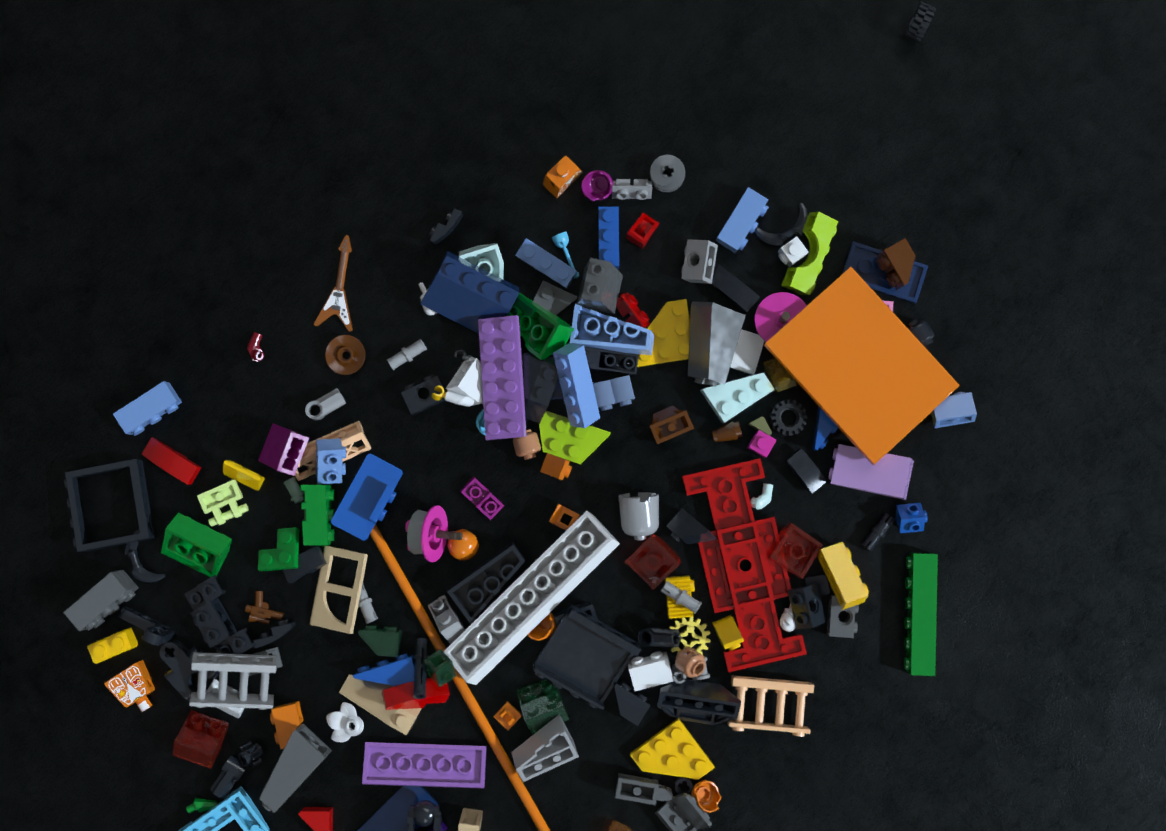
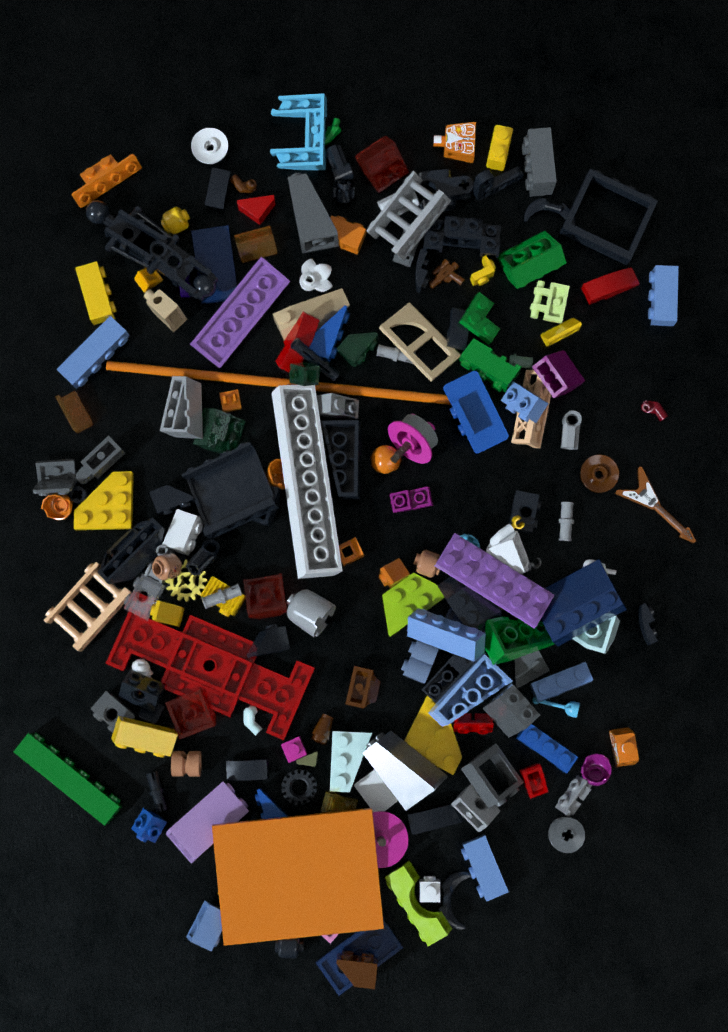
camera: 130 degrees right, 5 degrees down
none -> clear brick [124,574,165,620]
none -> nougat wheel [171,751,202,777]
none -> clear orange panel [234,226,277,263]
none -> dark grey window [461,744,524,808]
none -> yellow bracket [470,255,496,286]

